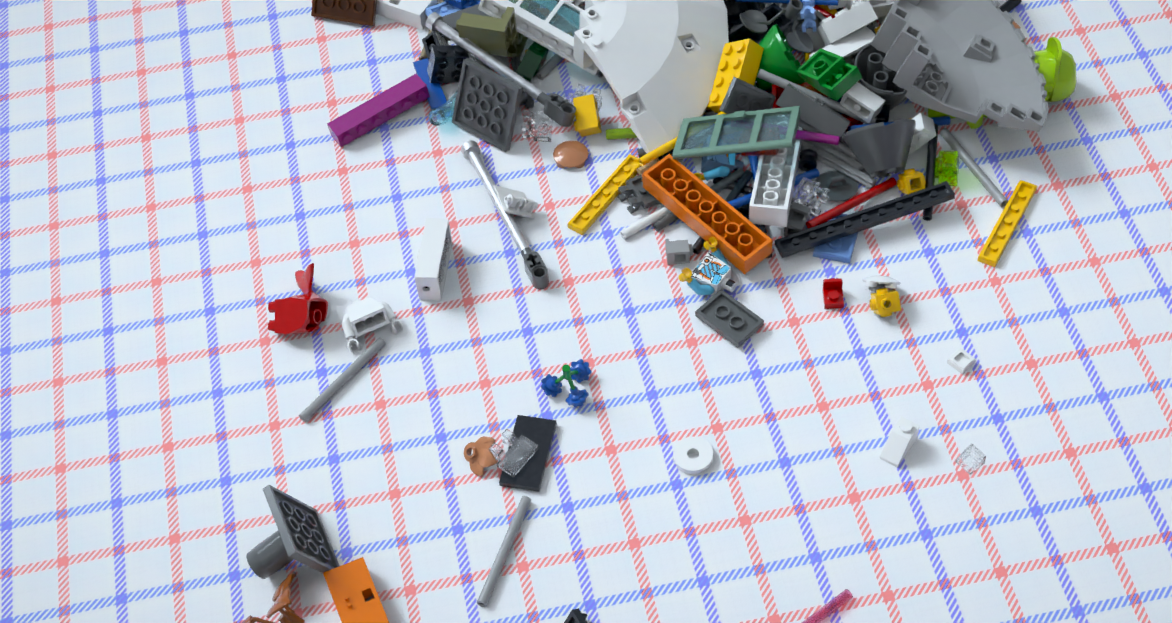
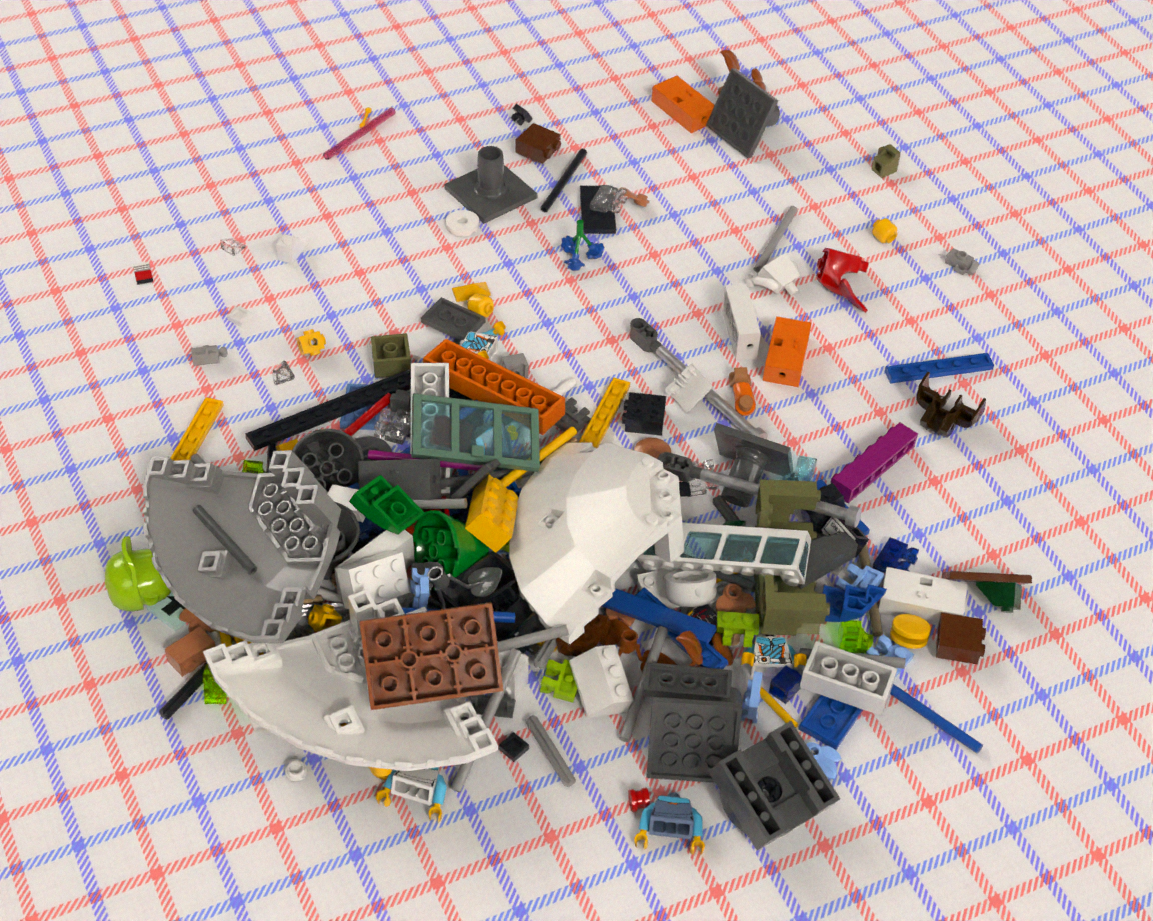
camera: 160 degrees right, 5 degrees down
light grey piece [477,496,531,607] -> none
red bracket [822,278,844,309] -> none
white dish [862,275,901,289] -> none
none -> sticker [133,262,153,285]
none -> light grey piece [191,345,228,366]
none -> dark grey piece [193,505,257,575]
none -> clear slope [272,361,295,385]
none -> olive brick [371,333,411,378]
none -> dark grey piece [444,146,537,224]
none -> yellow slope [452,282,491,302]
none -> yellow head [467,293,494,318]
none -> reddish brown brick [515,123,561,164]
none -> black piece [540,148,587,213]
none -> black brick [622,392,666,436]
none -> piece [729,367,756,416]
none -> orange brick [763,316,812,387]
none -> olive brick [872,144,901,178]
none -> yellow head [872,218,898,243]
none -> clear blue plate [873,537,919,573]
none -> blue tile [885,353,994,384]
none -> dark brown piece [916,371,986,438]
none -> light grey piece [945,248,980,275]

